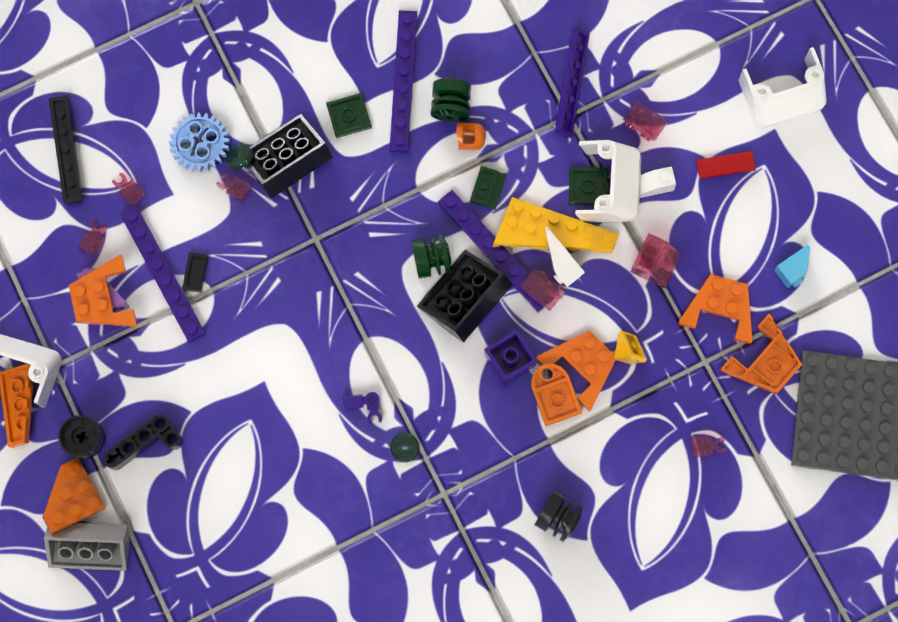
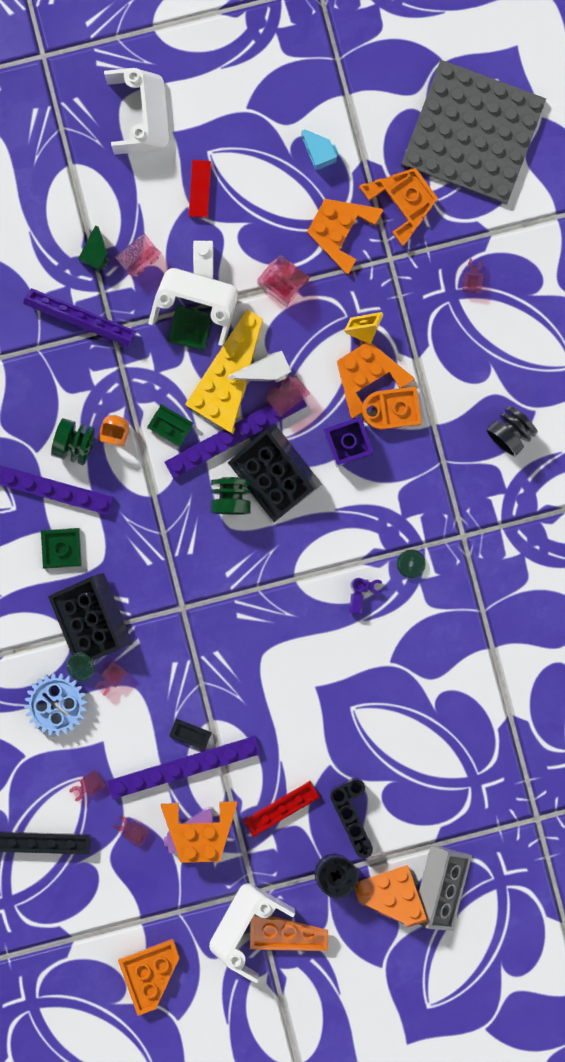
camera: 85 degrees left, 10 degrees up
none -> dark green slope [78,225,110,273]
none -> red tile [244,780,320,837]

